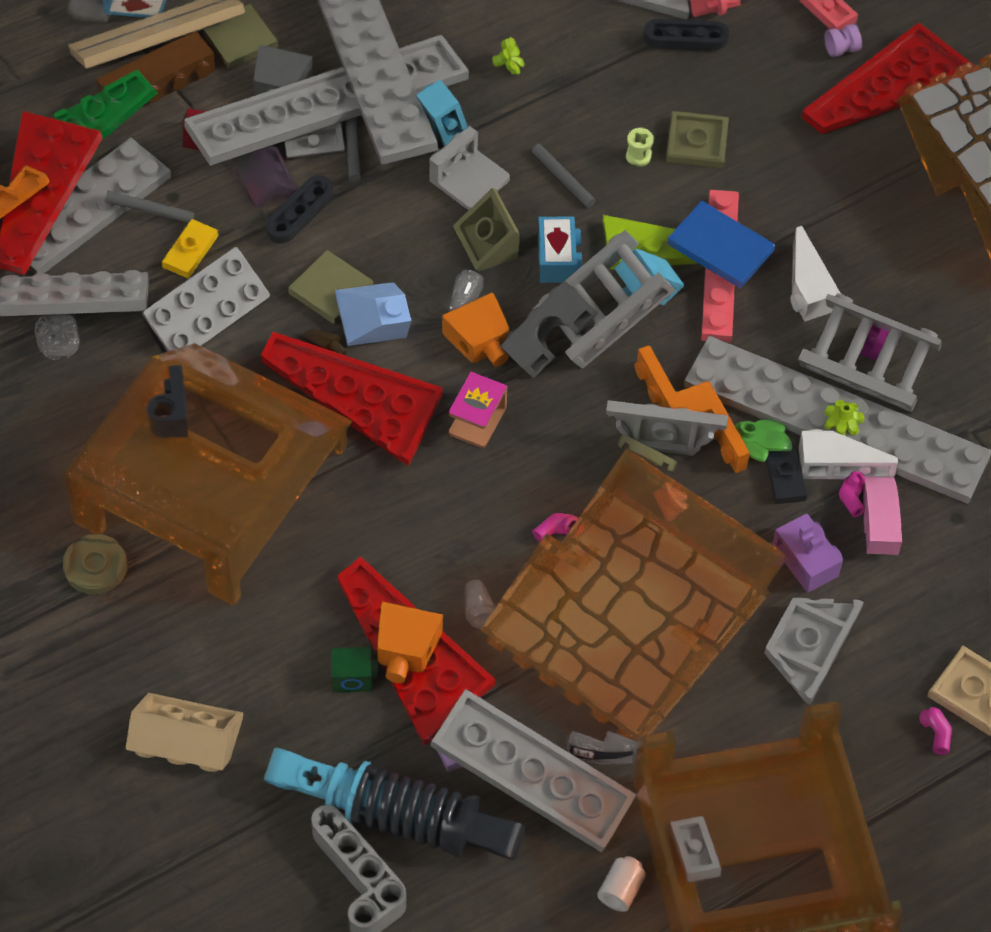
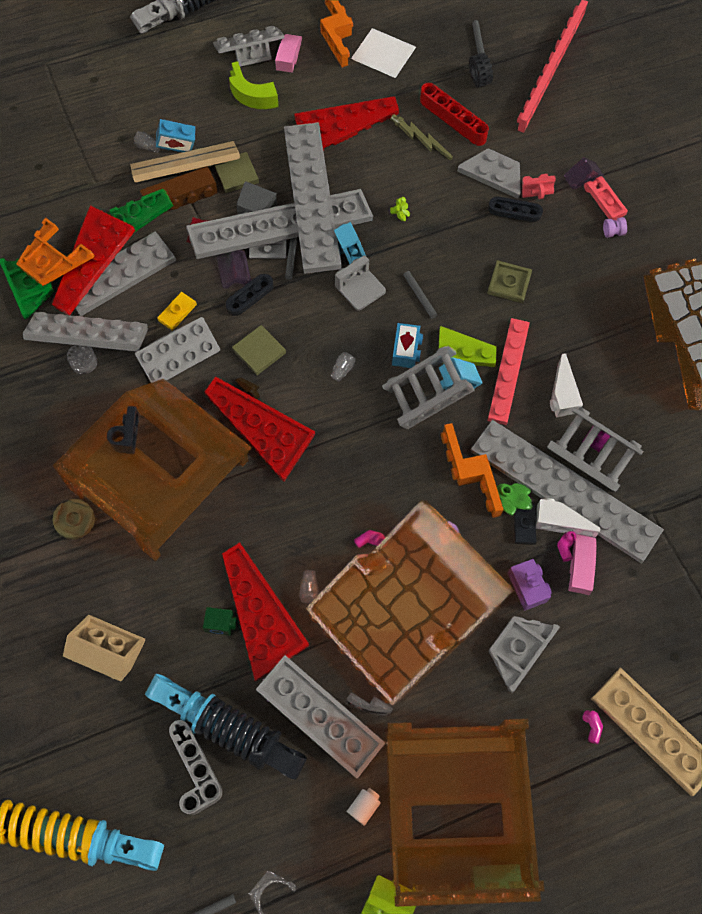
camera: 10 degrees right, 10 degrees up
dark grey bar [105,191,195,223] -> none
light blue slope [335,282,411,346] -> none
orange torso [377,602,443,683] -> none
orange torso [442,292,510,367] -> none
piece [449,372,507,448] -> none
olive slope [453,188,520,271] -> none
dark grey arch [501,281,598,378] -> none
light grey wing [606,400,728,456] -> none
olive tile [617,434,678,473] -> none
yellowish green bush [626,128,653,166] -> none
blue tile [667,201,775,289] -> none
light grey plate [670,816,721,883] -> none
red wing [801,23,980,134] -> none
lime plant [824,399,864,436] -> none

